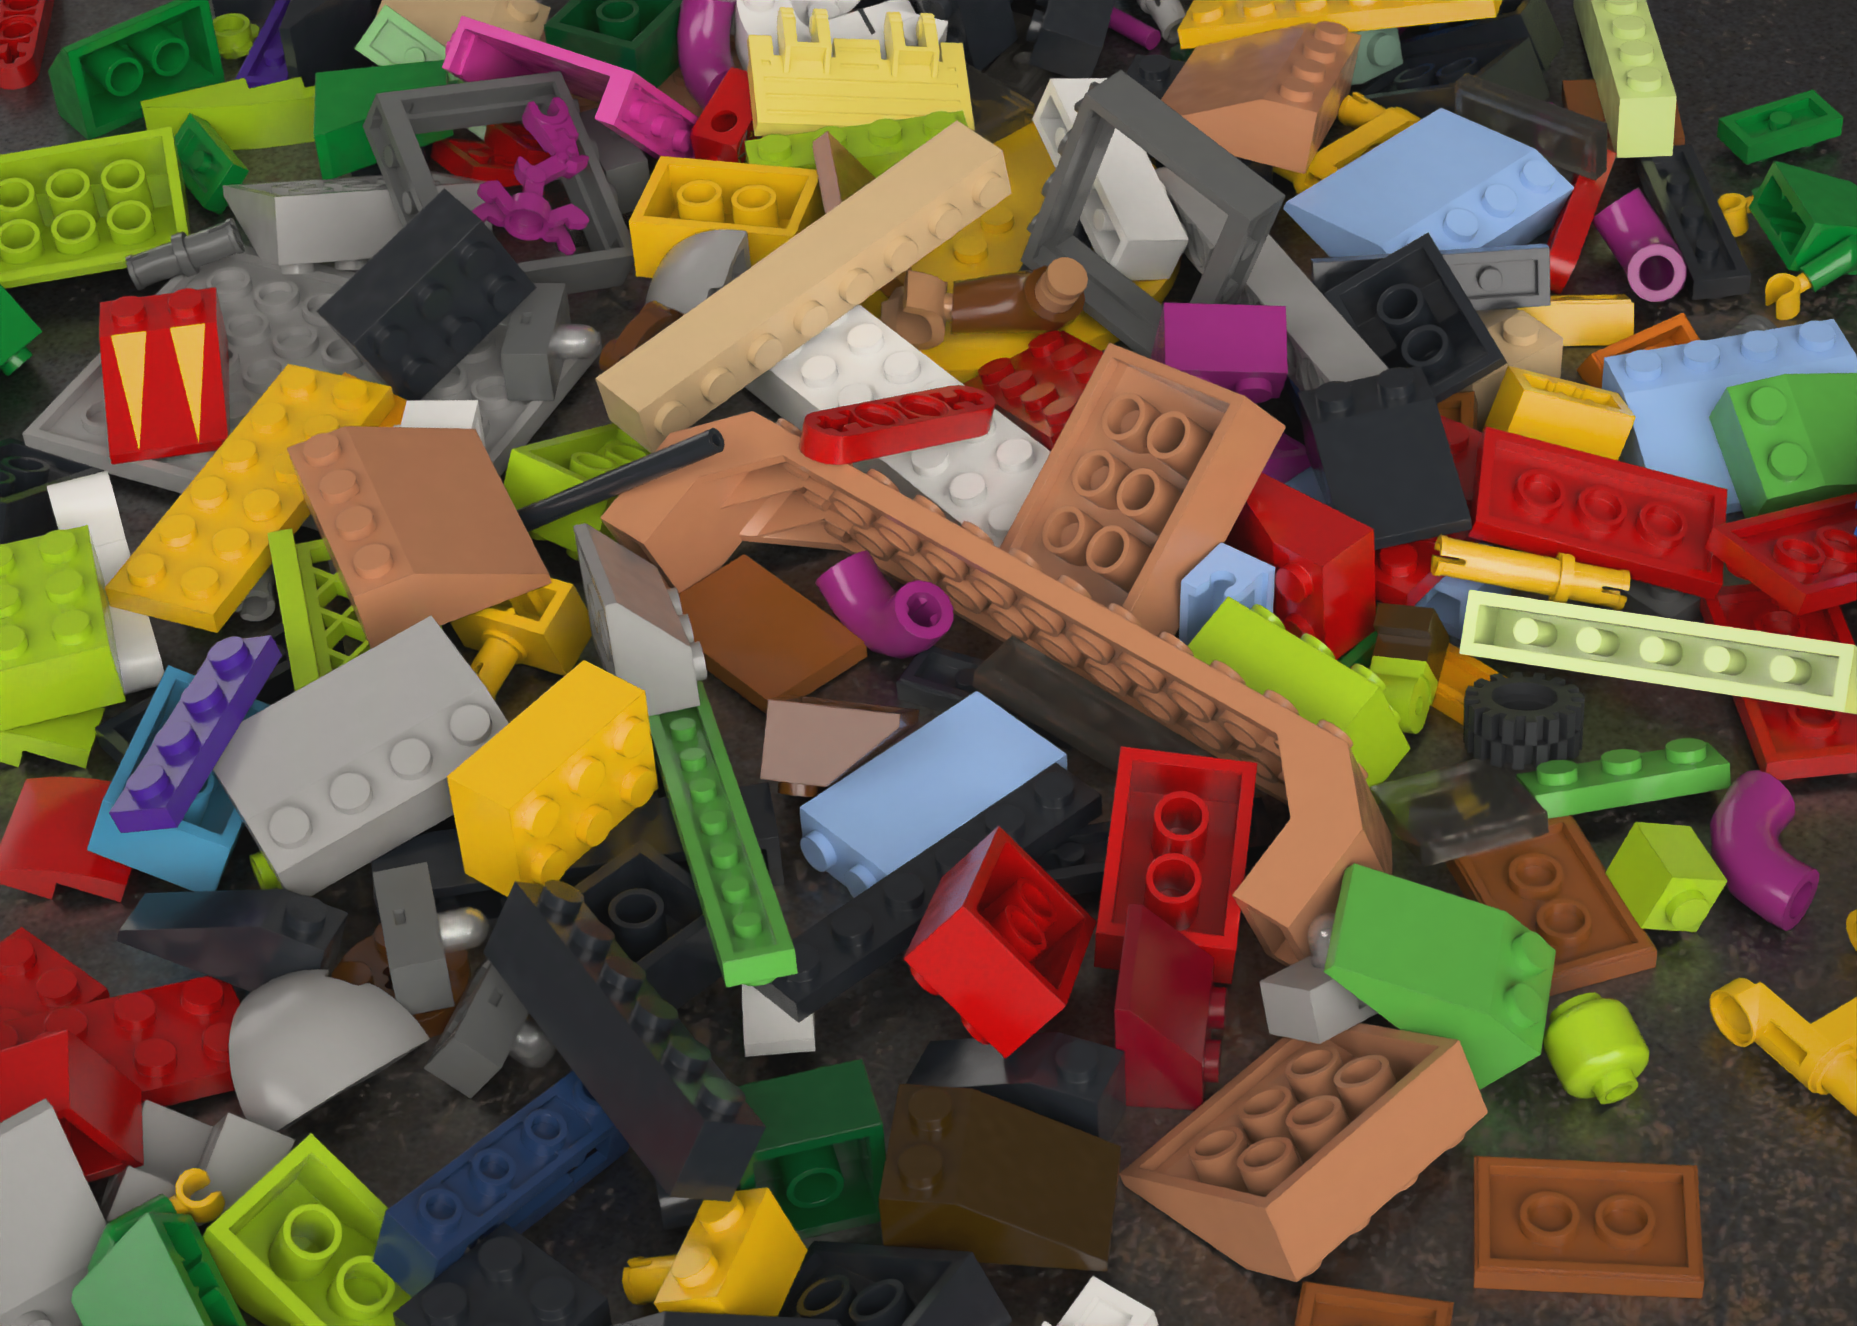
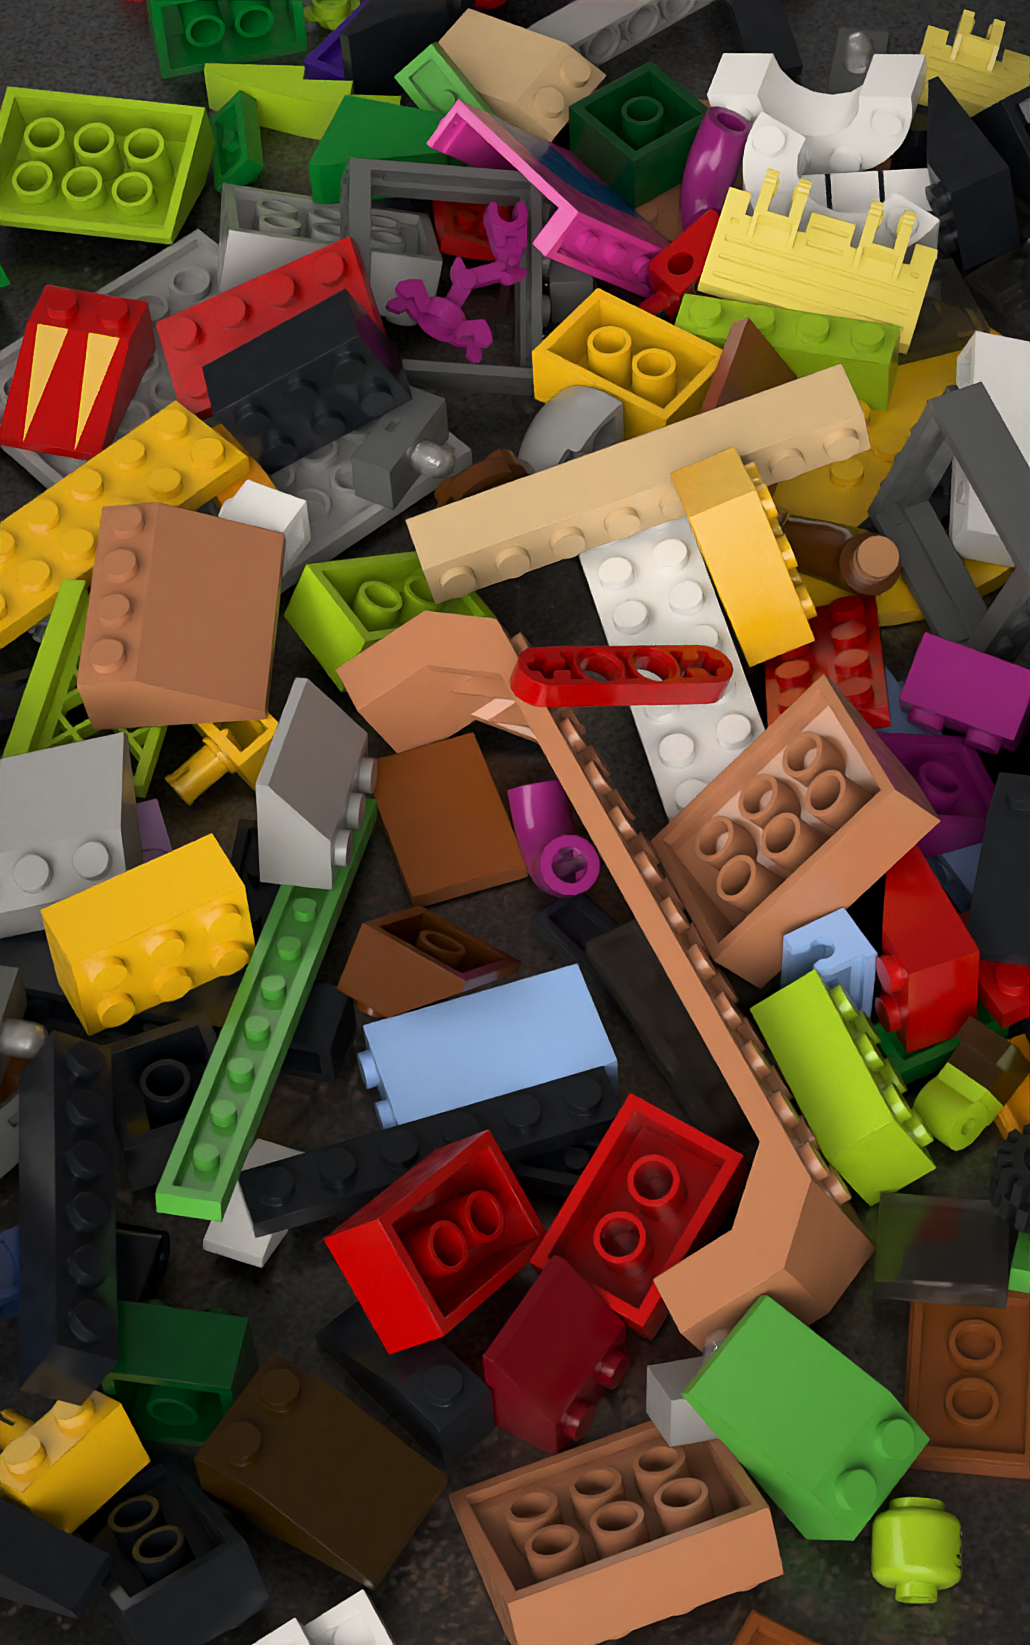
camera: 25 degrees right, 10 degrees up
dark grey pin [126,218,245,290] -> none
black piece [517,428,725,532] -> none
none -> red plate [155,236,387,421]
none -> yellow brick [670,447,817,668]

